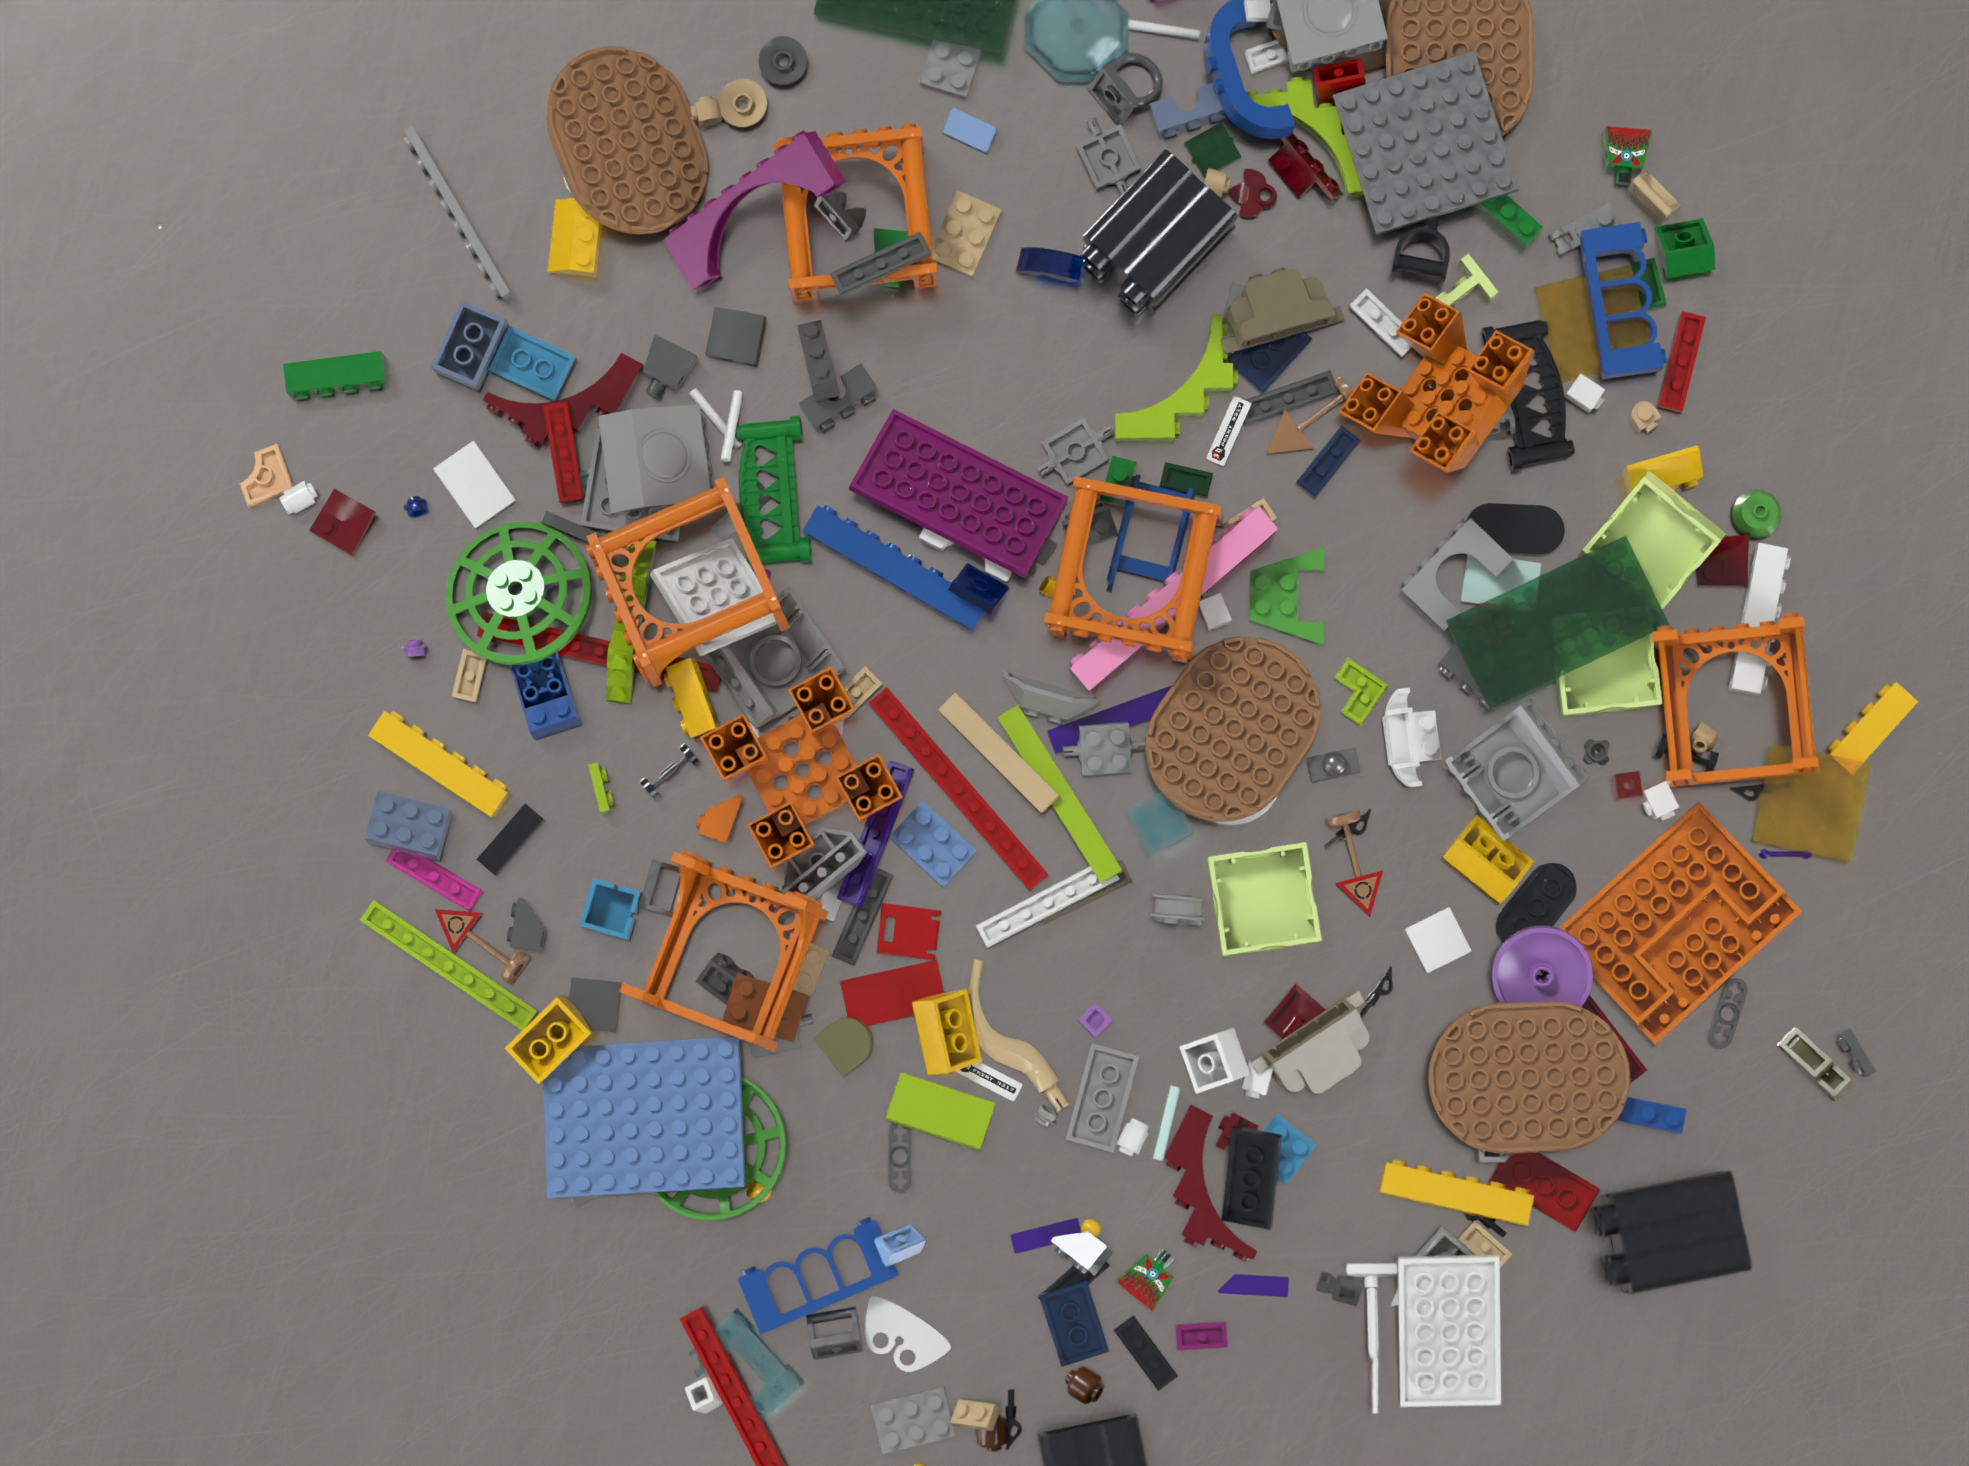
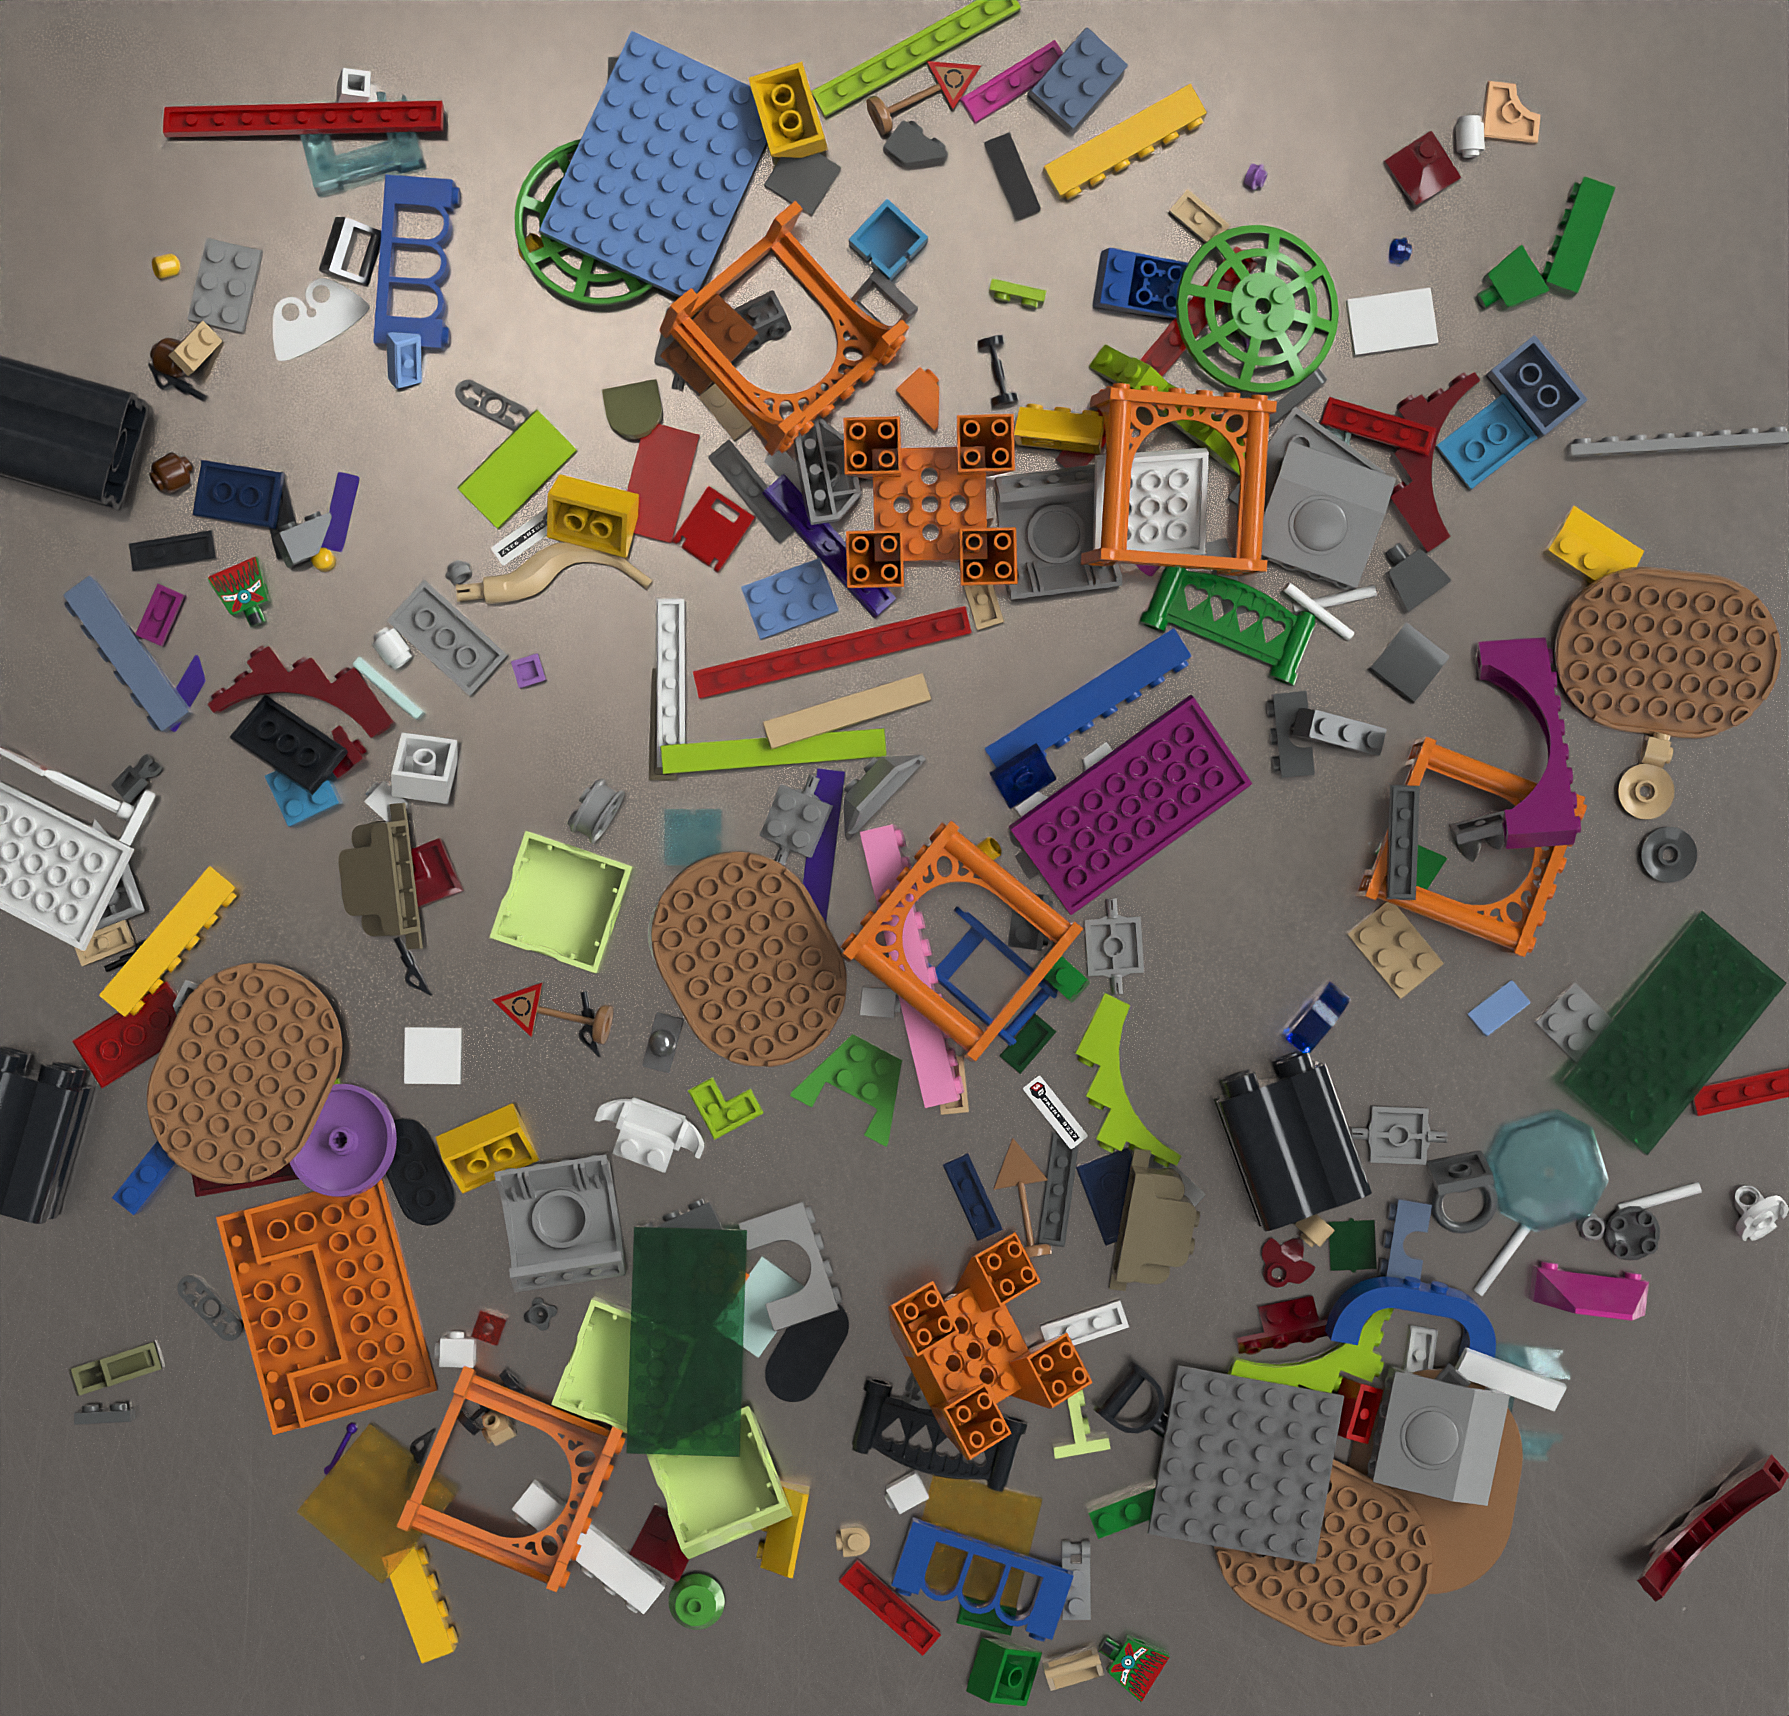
camera: 110 degrees right, 5 degrees up
none -> sand blue brick [63,575,193,733]
none -> green torso [1477,245,1549,311]

